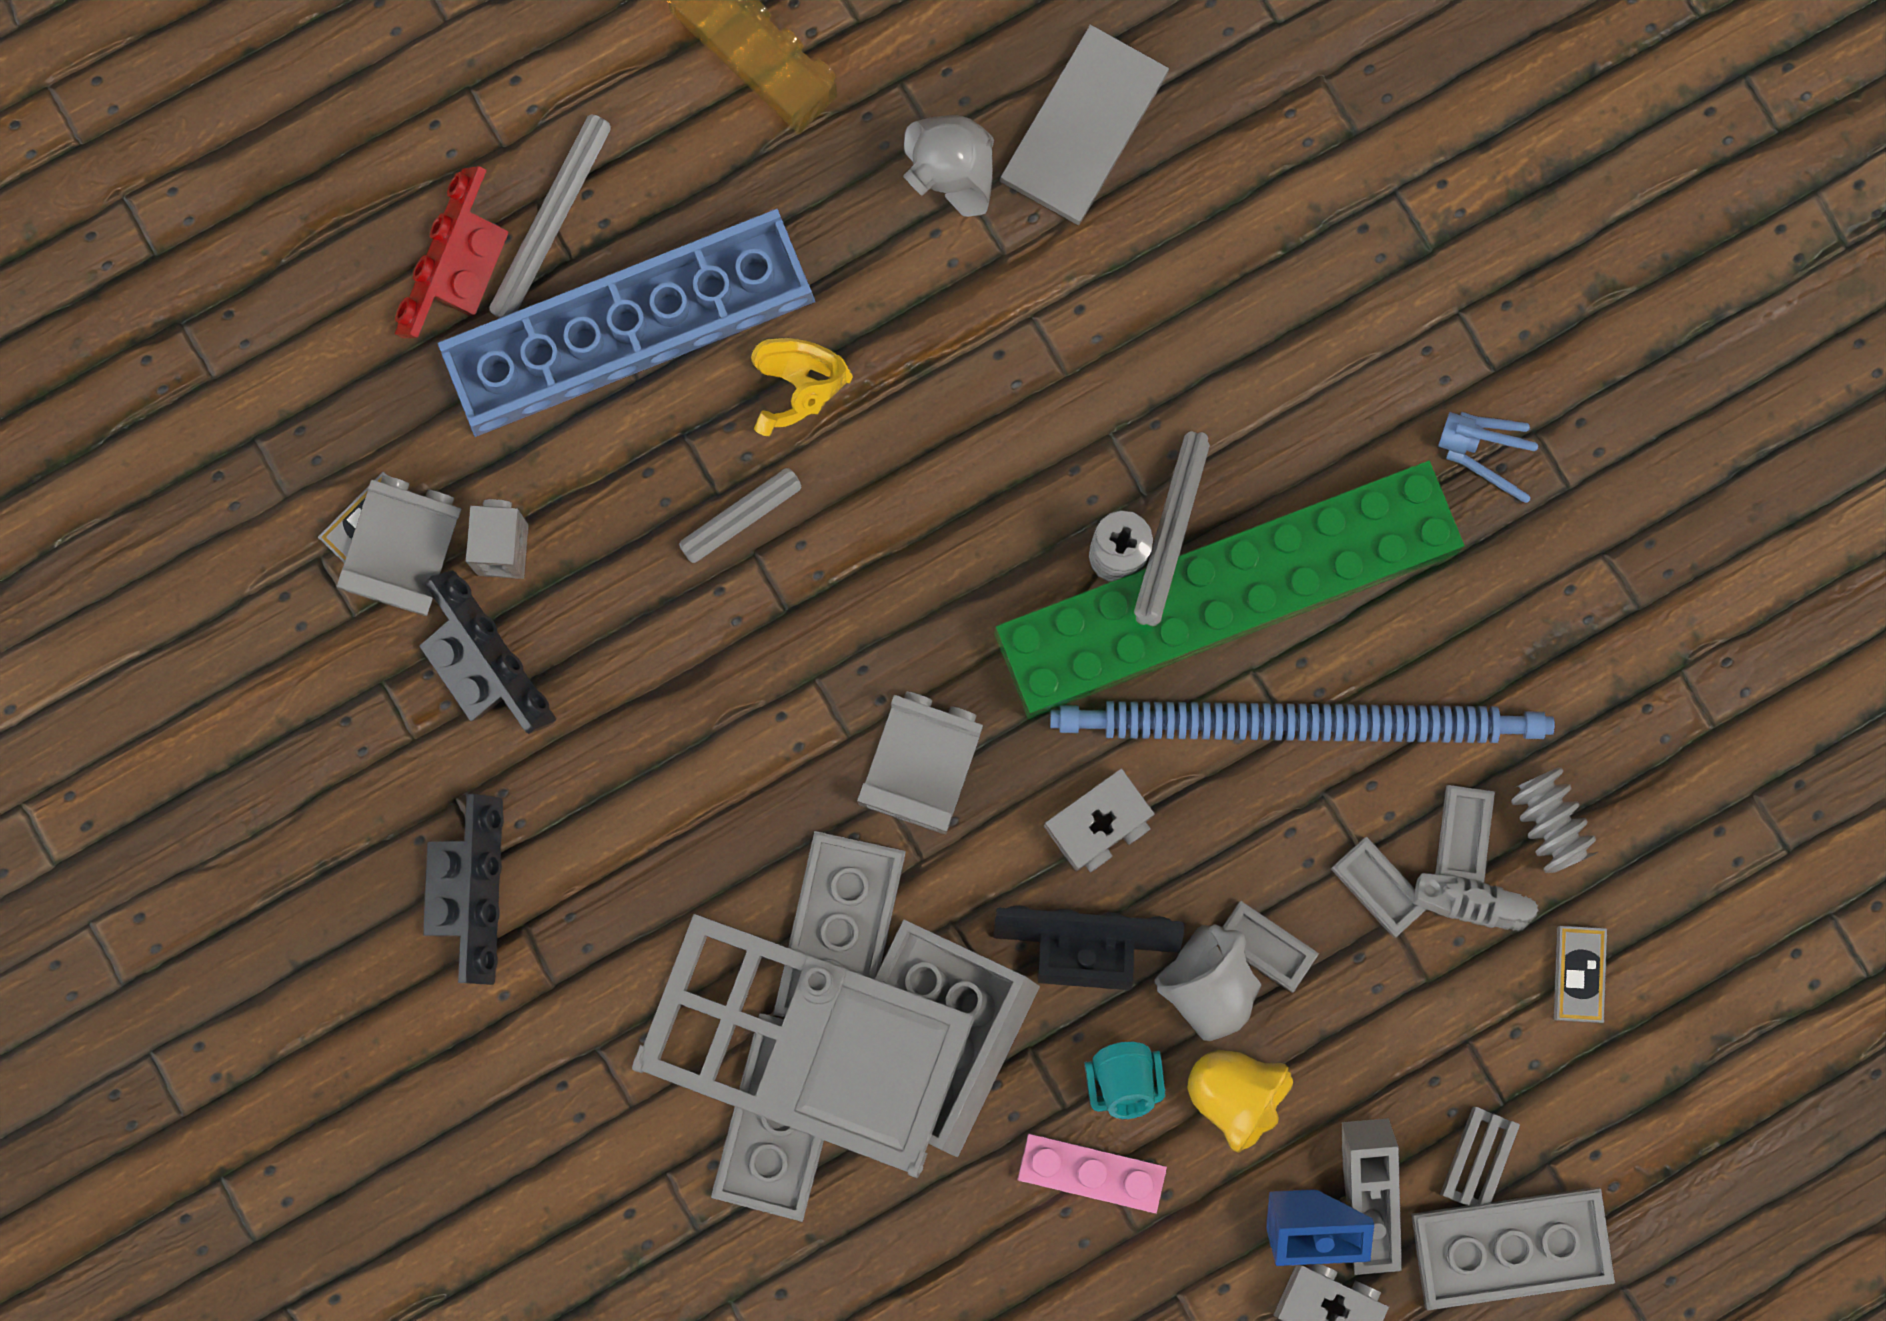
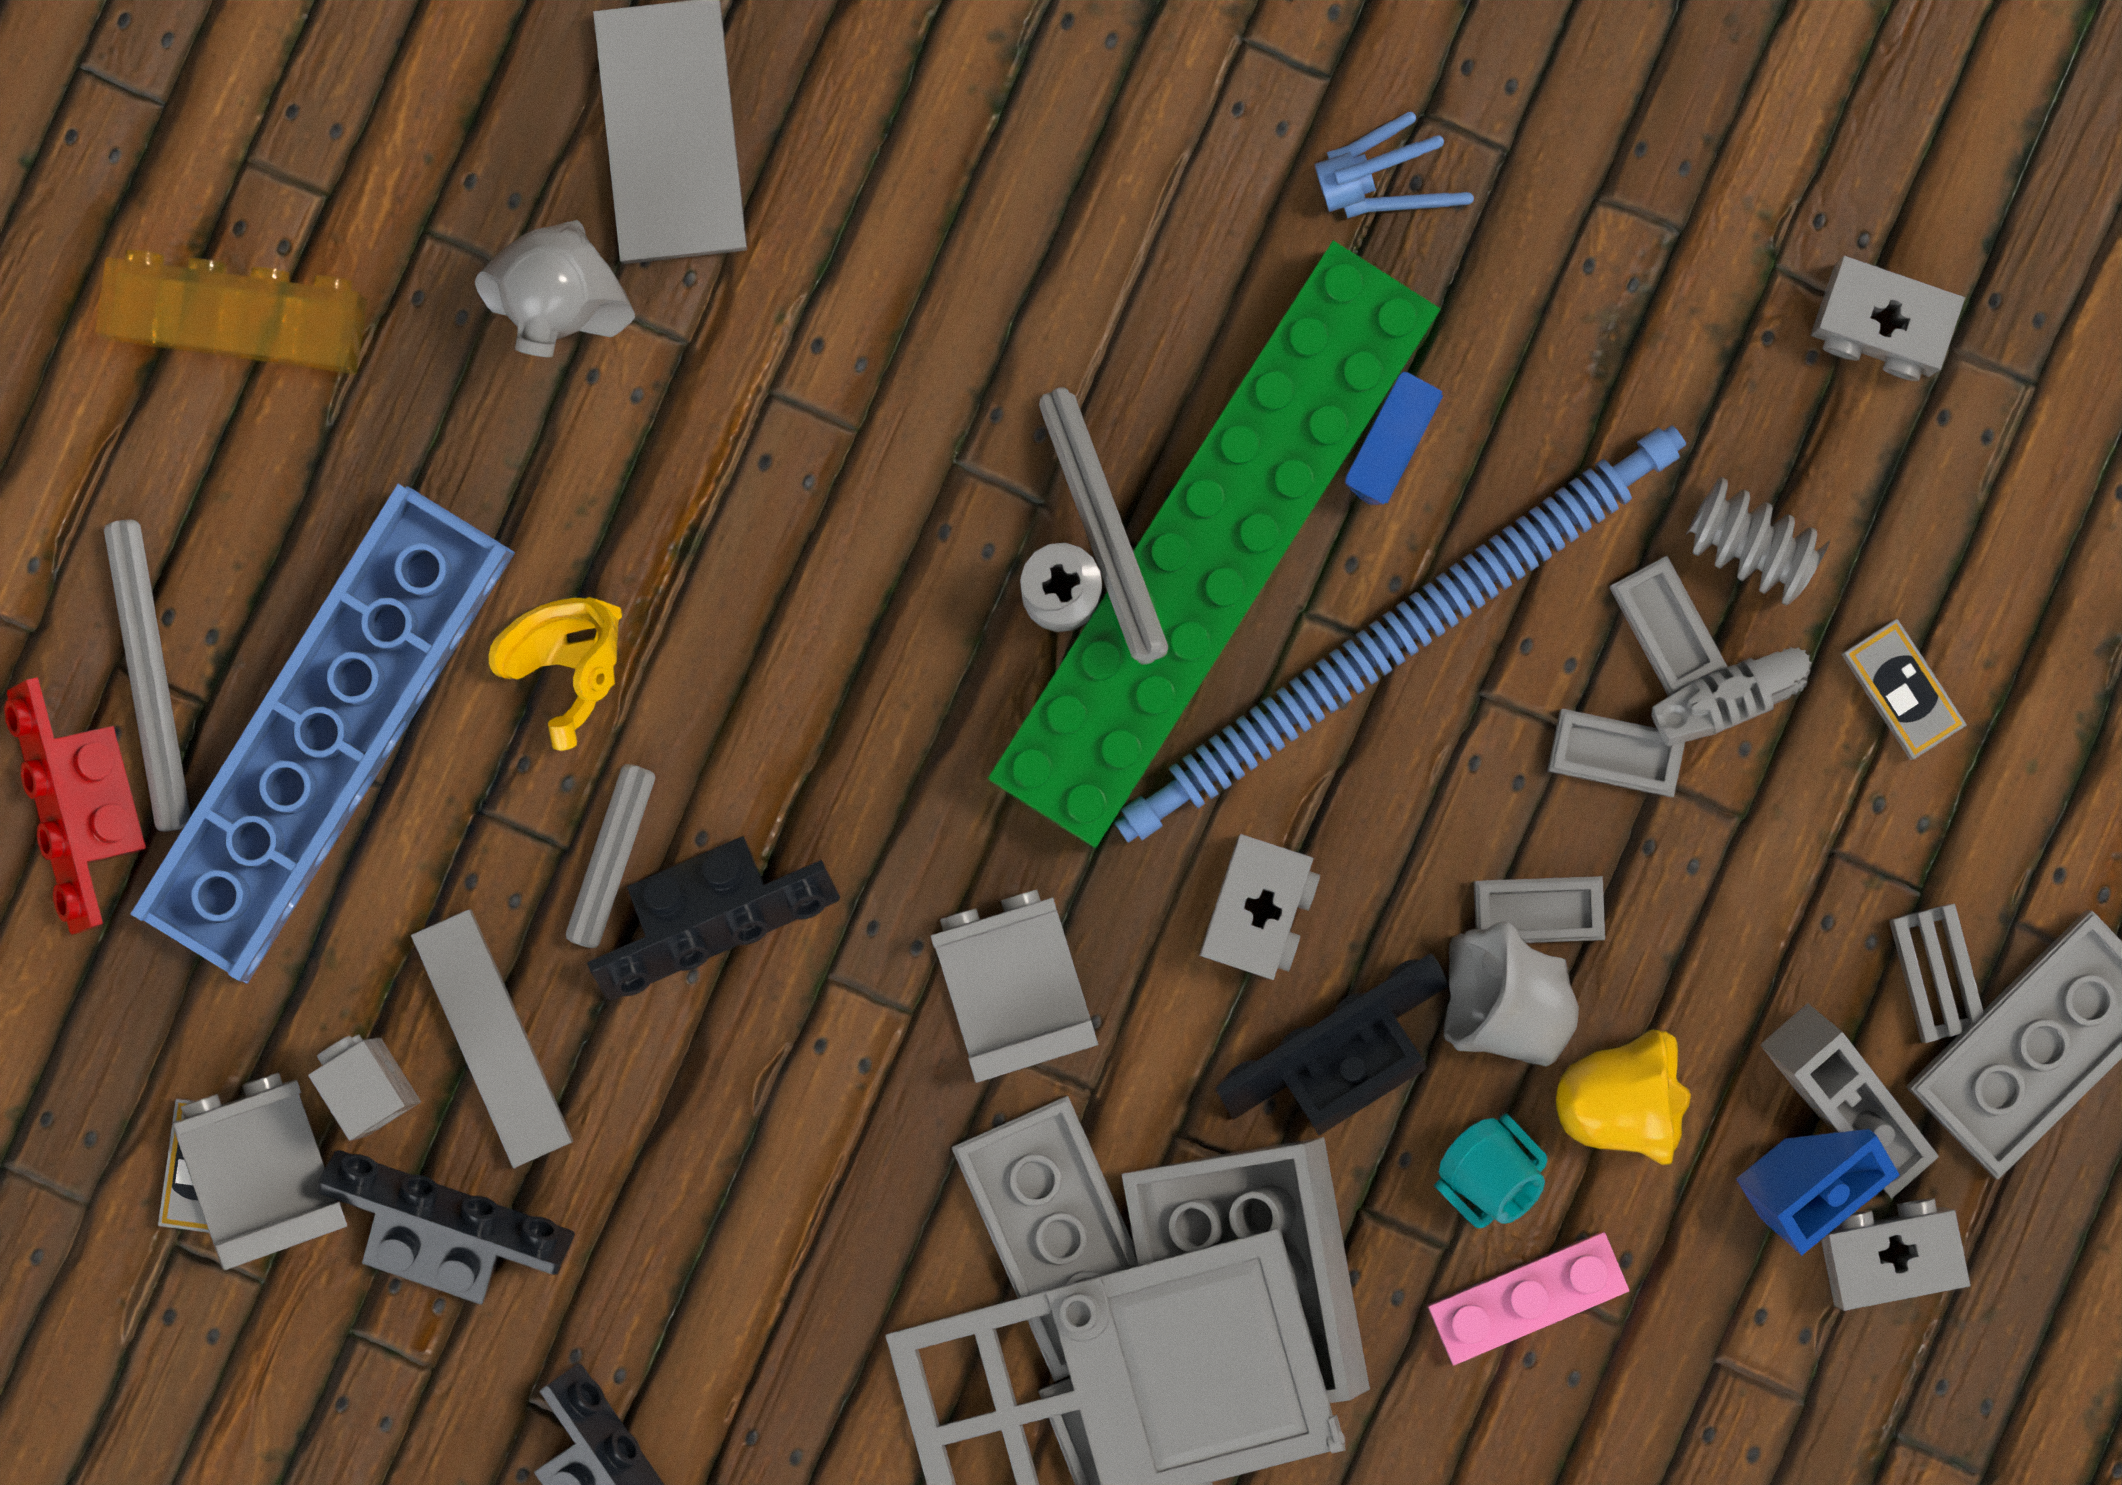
camera: 30 degrees left, 5 degrees up
none -> light grey tile [411,909,574,1168]
none -> black bracket [587,836,840,1000]
none -> blue slope [1345,372,1443,505]
none -> light grey brick [1810,256,1965,381]

